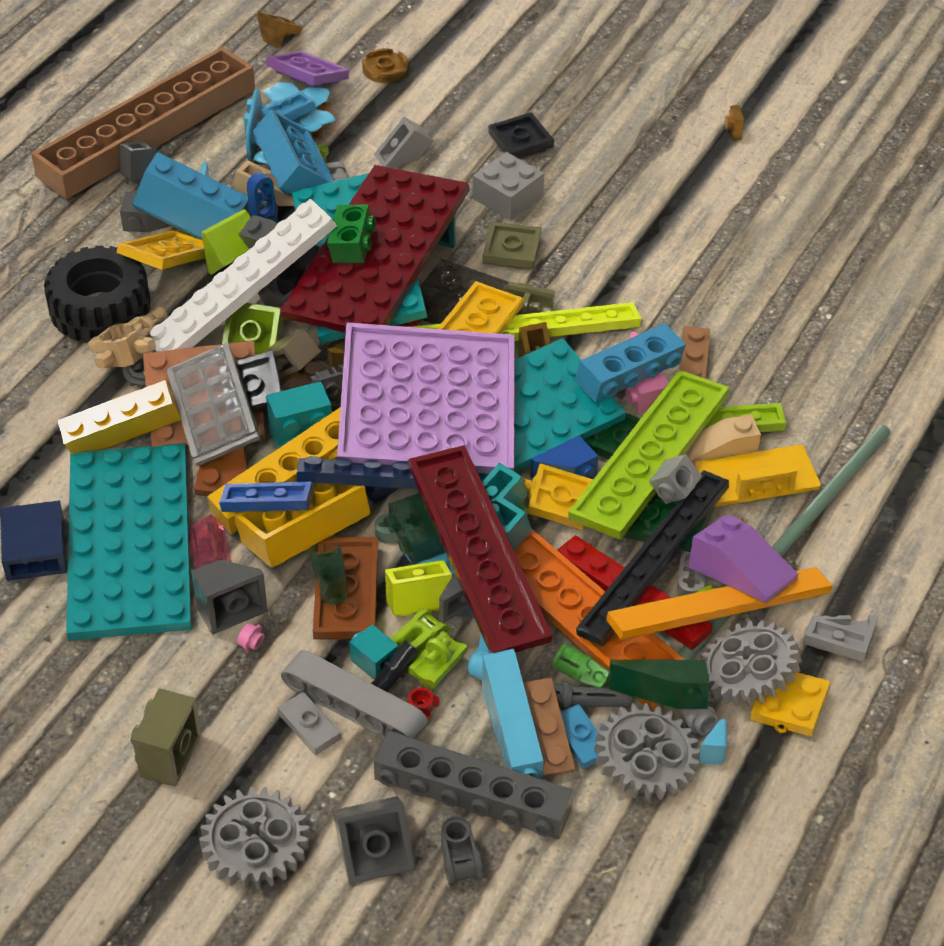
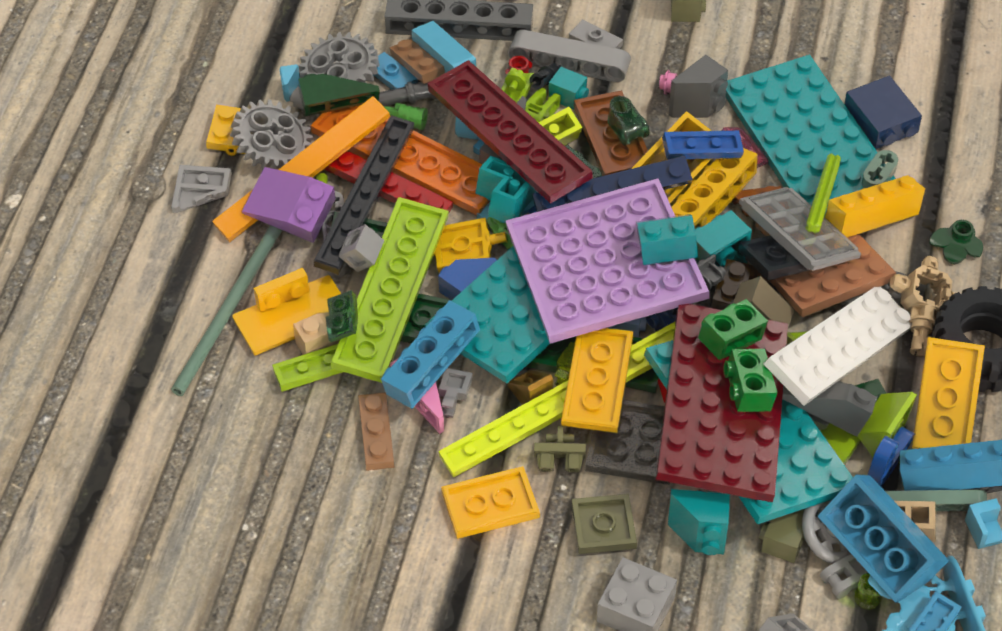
camera: 165 degrees right, 5 degrees up
none -> clear green slope [325,290,358,342]
none -> yellow tile [441,466,540,539]
none -> teal slope [636,214,698,265]
none -> green brick [698,299,768,360]
none -> lime axle [805,153,841,234]
none -> sand green beam [862,150,899,188]
none -> dark green plate [930,219,984,264]

